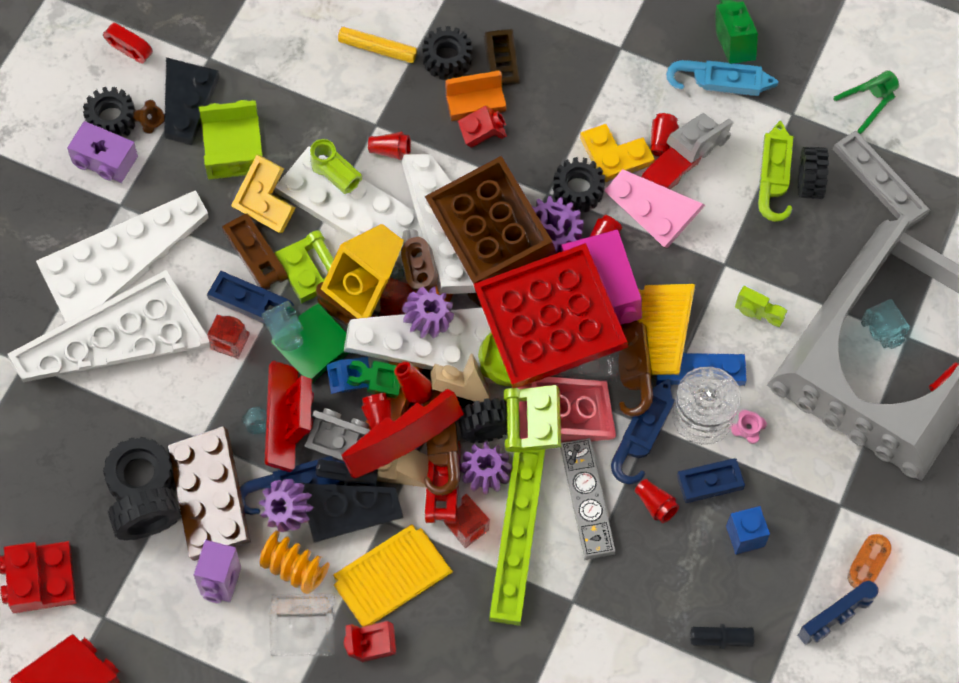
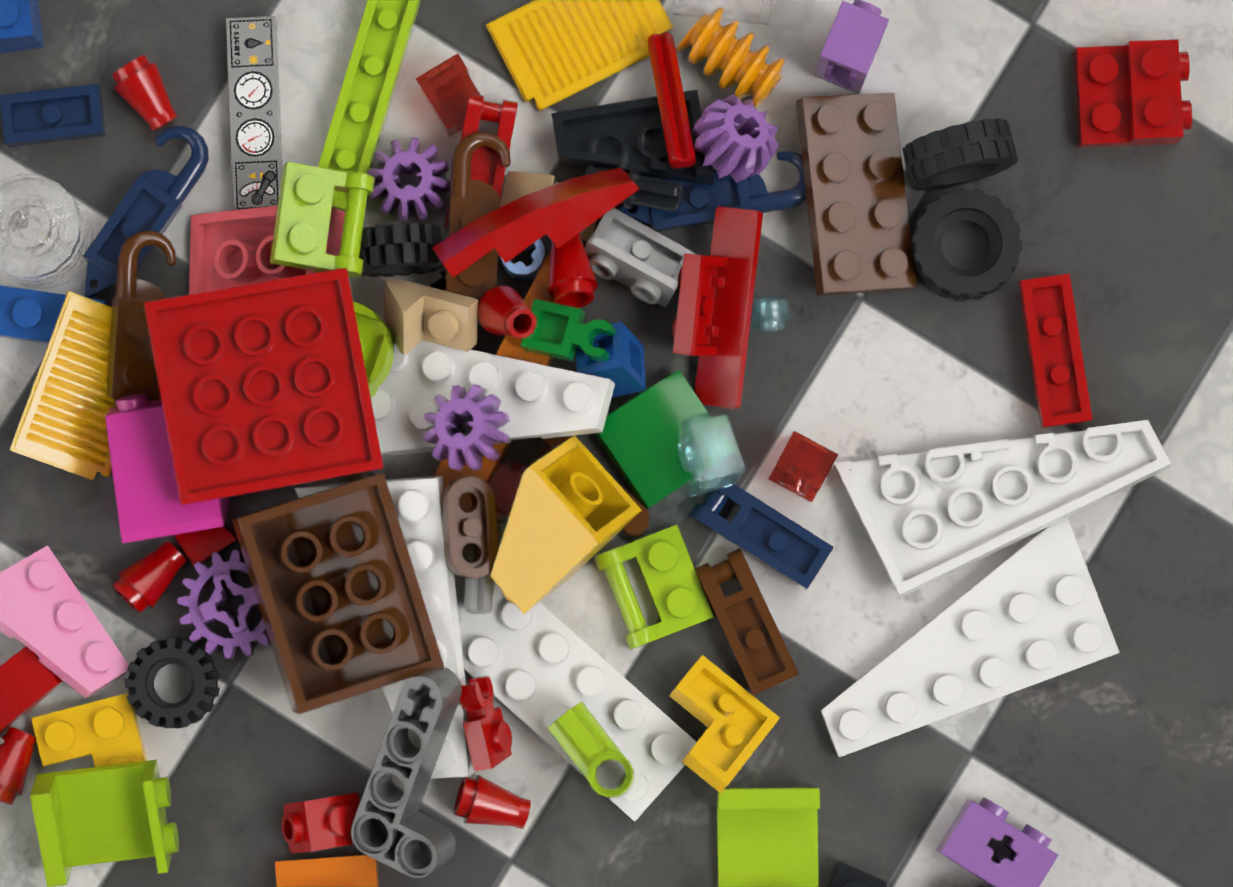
camera: 170 degrees left, 20 degrees up
none -> lime panel [30,759,179,887]
none -> dark grey beam [351,667,462,878]
none -> red plate [460,675,512,771]
none -> red axle [647,32,696,169]
none -> red plate [1018,273,1093,429]

